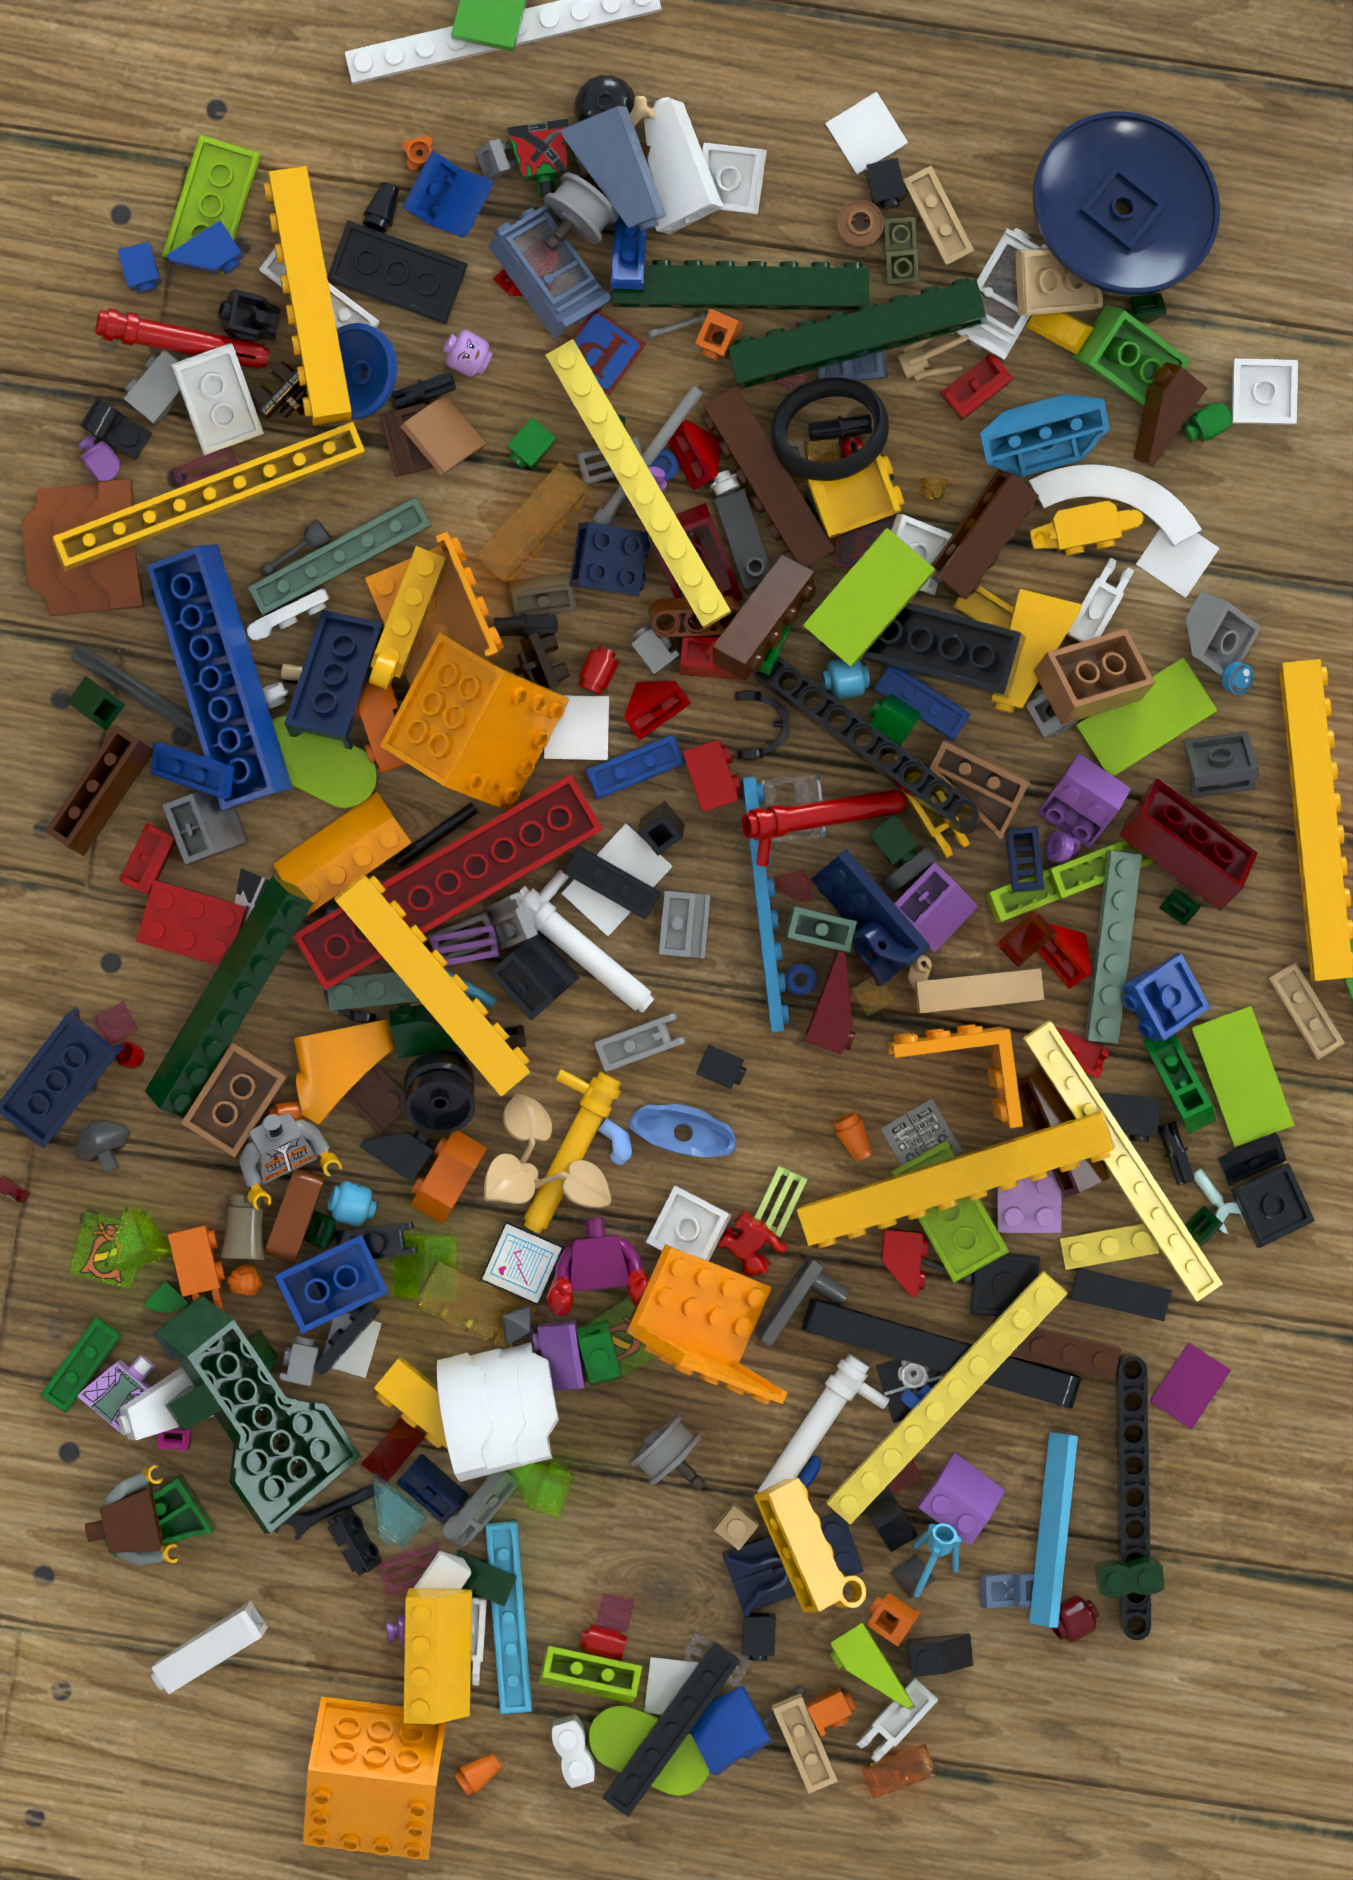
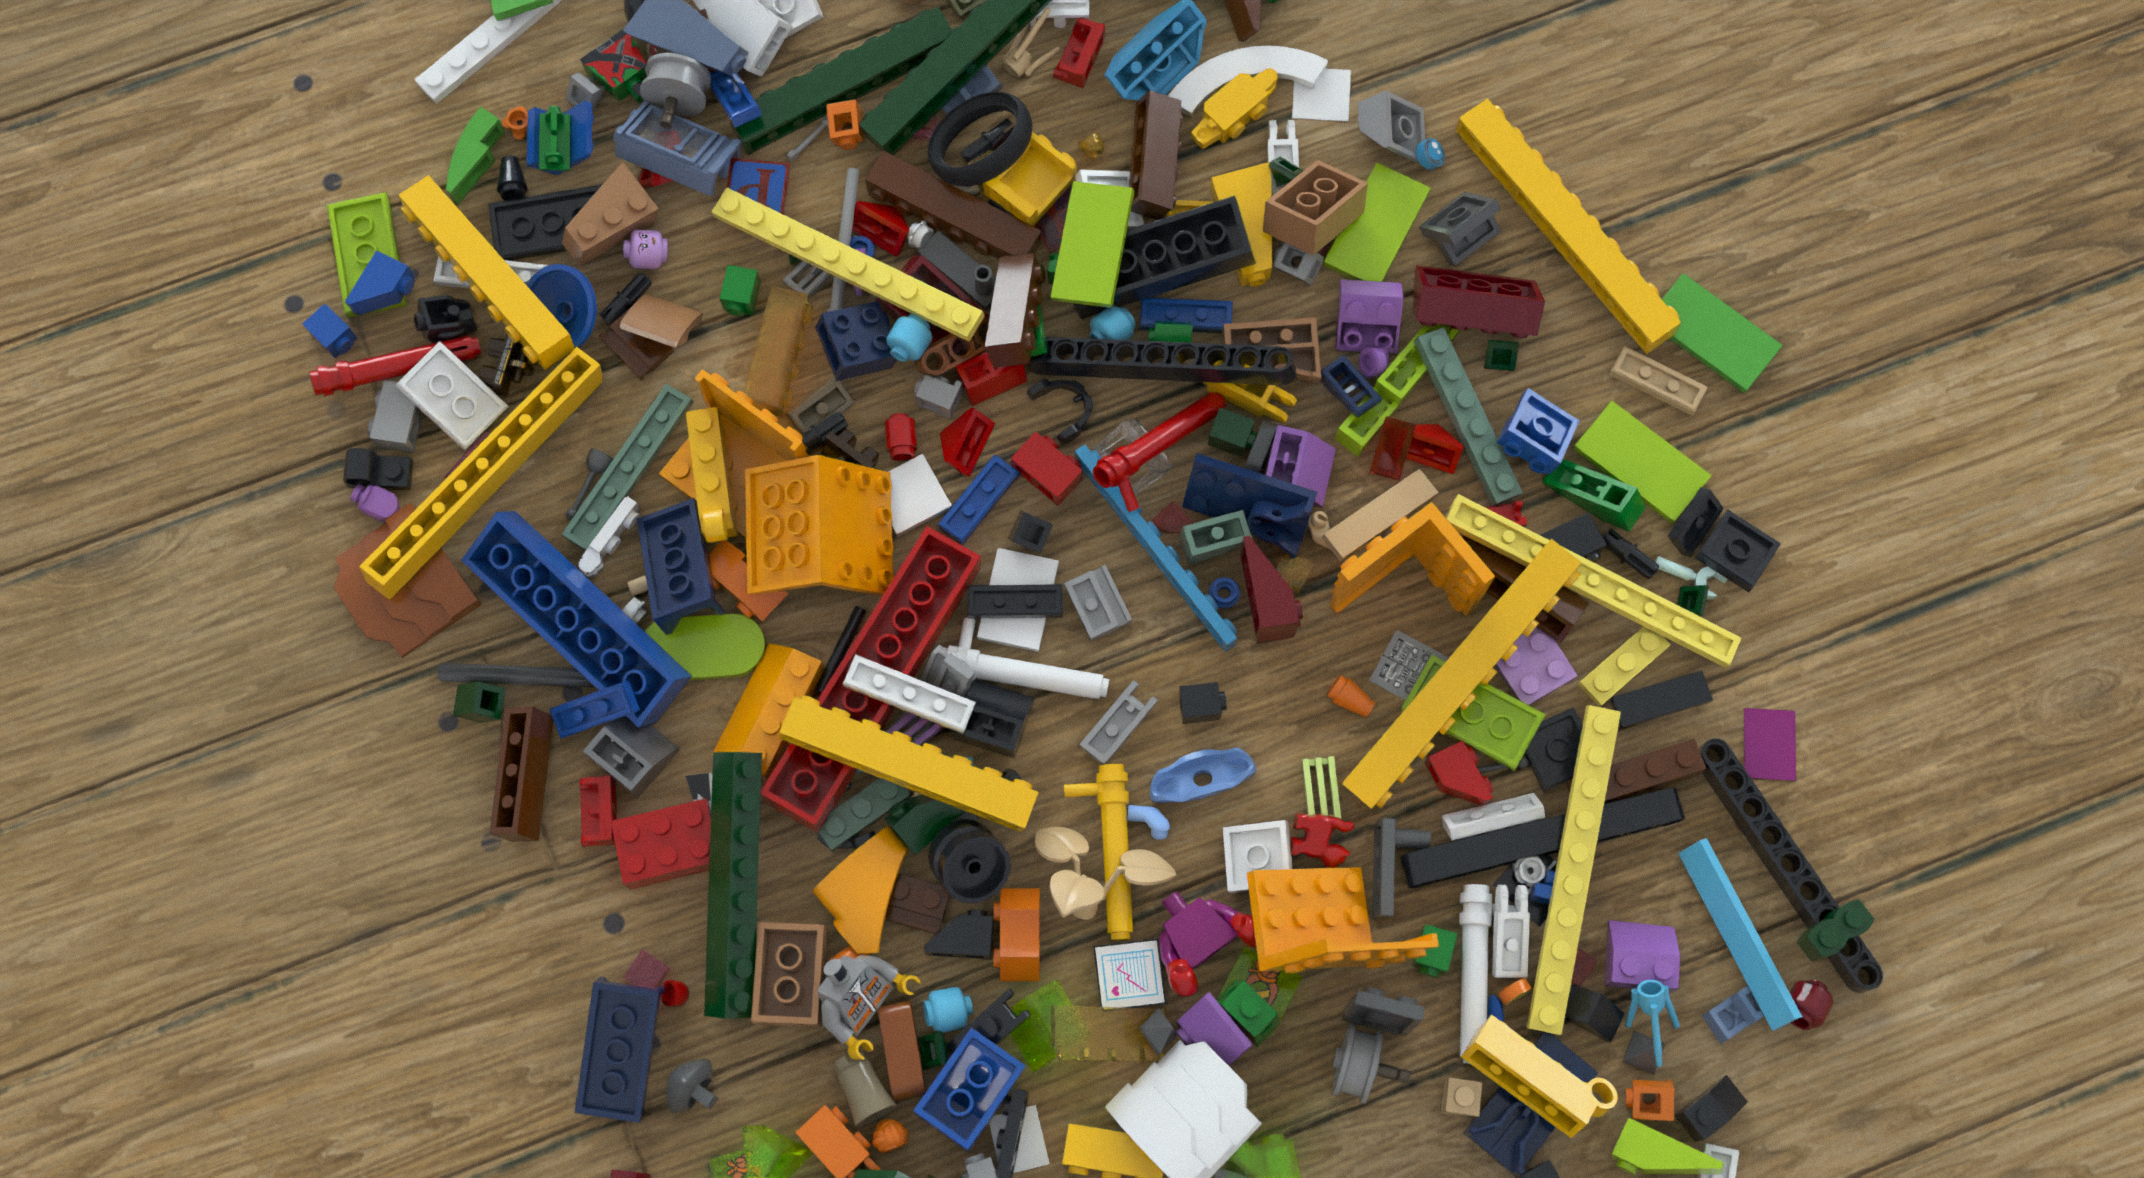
camera: 25 degrees left, 15 degrees down
none -> bright green slope [446,106,505,205]
none -> green hinge [539,106,570,171]
none -> medium nougat wedge [562,162,659,267]
none -> white tile [843,654,976,734]
none -> medium azure head [886,314,932,362]
none -> green tile [1048,253,1059,284]
none -> dark green slope [1268,157,1304,186]
none -> dark grey plate [1341,987,1425,1037]
none -> green brick [1412,924,1457,978]
none -> white plate [1441,793,1545,841]
none -> white hinge [1492,885,1530,978]
none -> orange tile [1498,978,1532,1006]

